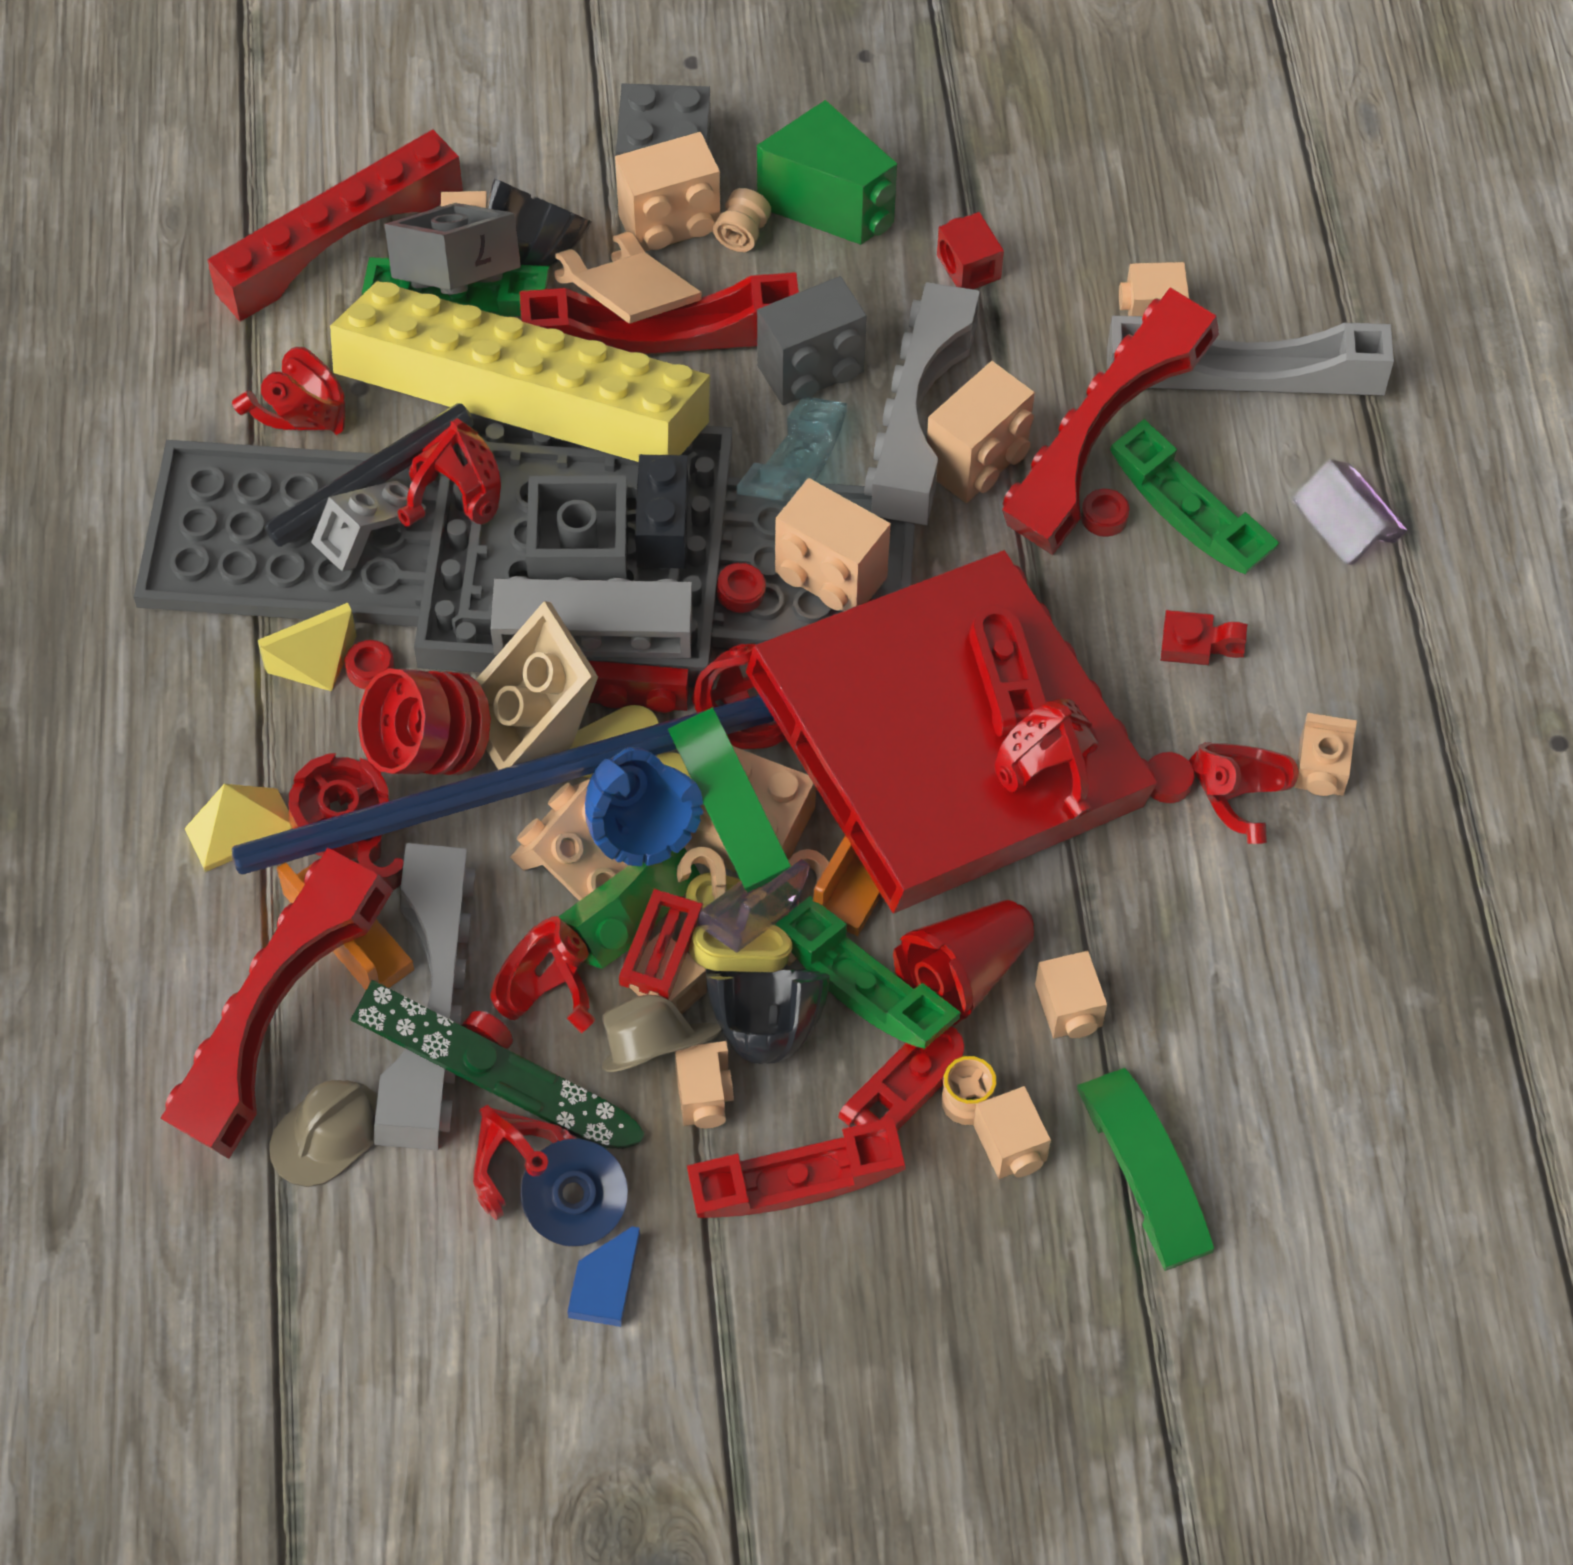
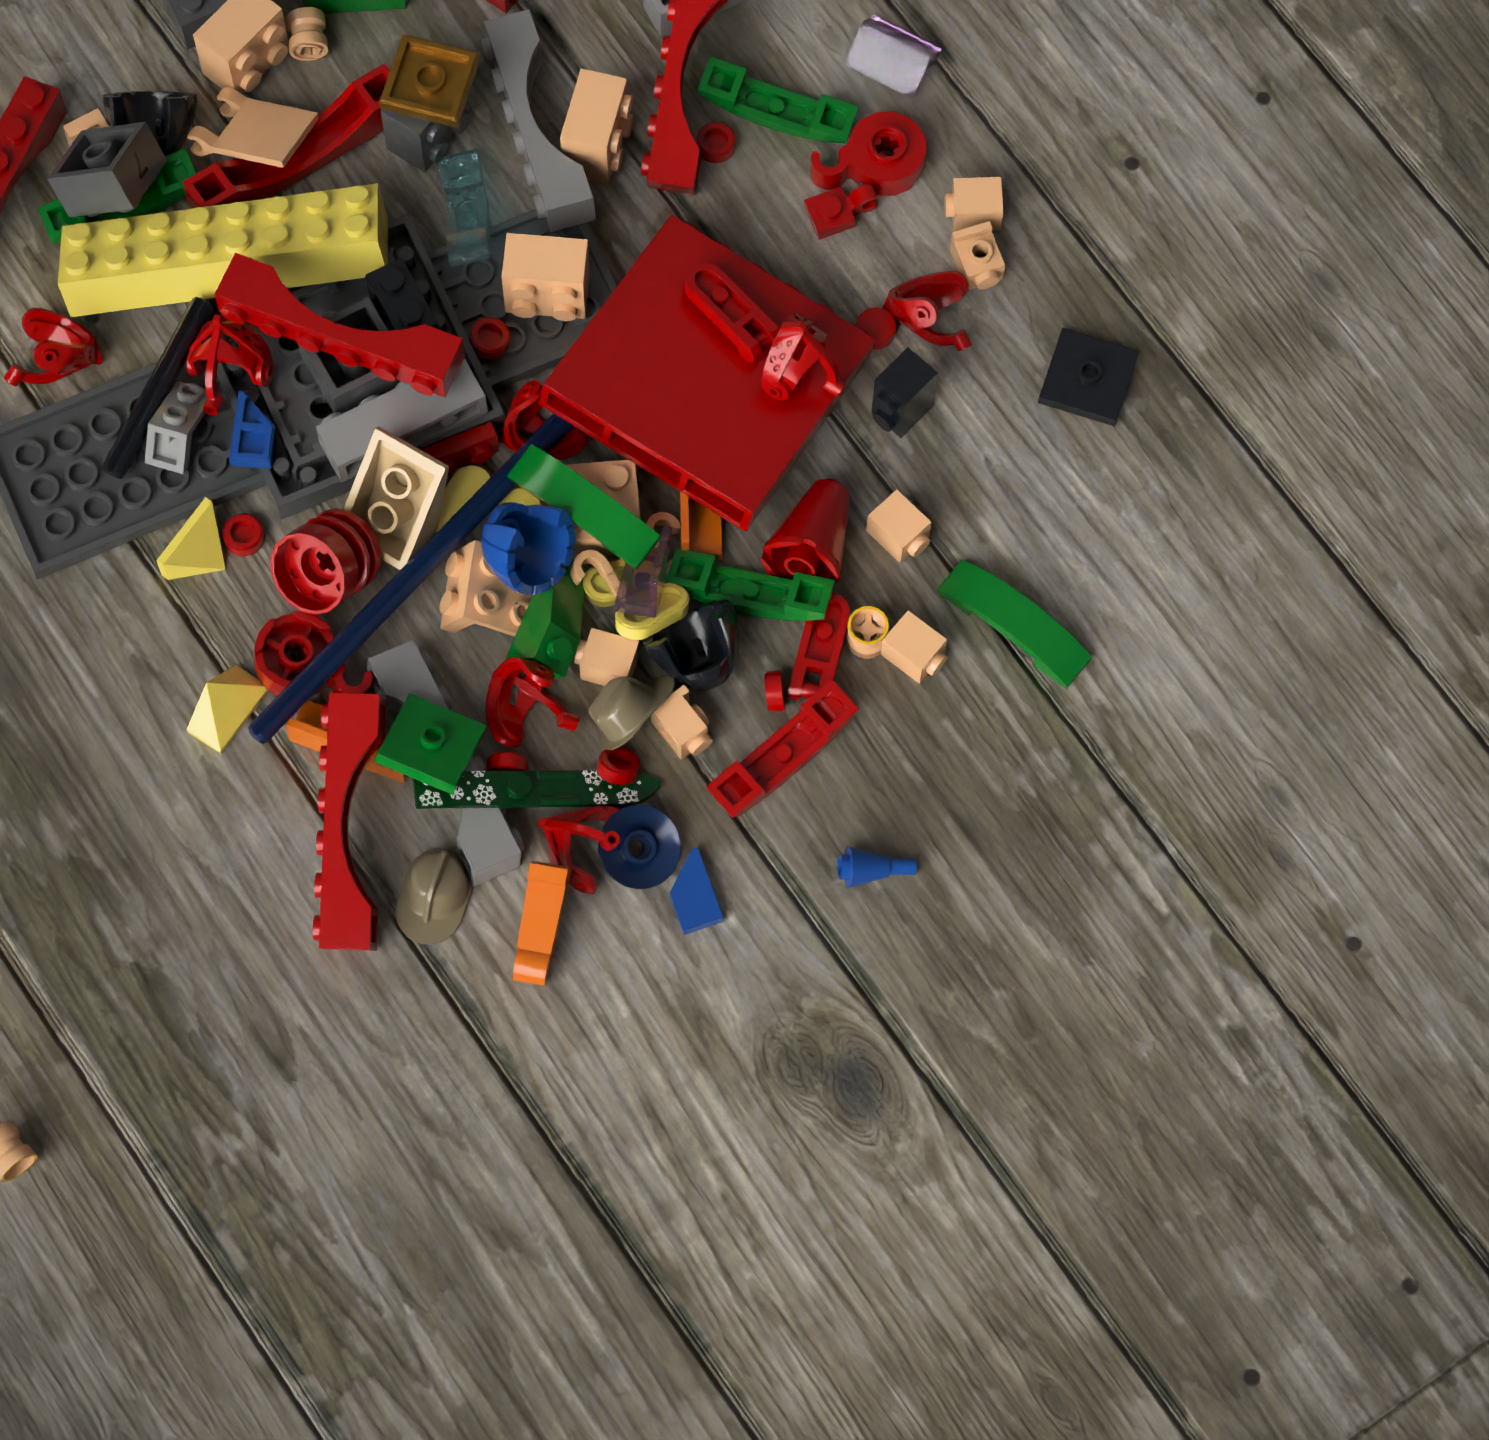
camera: 30 degrees left, 10 degrees up
red tile [619,889,703,1000] -> none
none -> red arch [215,252,465,398]
none -> blue tile [229,390,276,469]
none -> green plate [375,693,487,795]
none -> pearl gold plate [379,34,480,128]
none -> orange leg [513,861,572,986]
none -> red tile [597,747,640,785]
none -> red tile [764,670,786,713]
none -> red piece [810,112,926,196]
none -> blue cone [837,846,917,888]
none -> black brick [871,347,938,438]
none -> light nougat brick [944,177,1003,232]
none -> black plate [1038,328,1139,427]

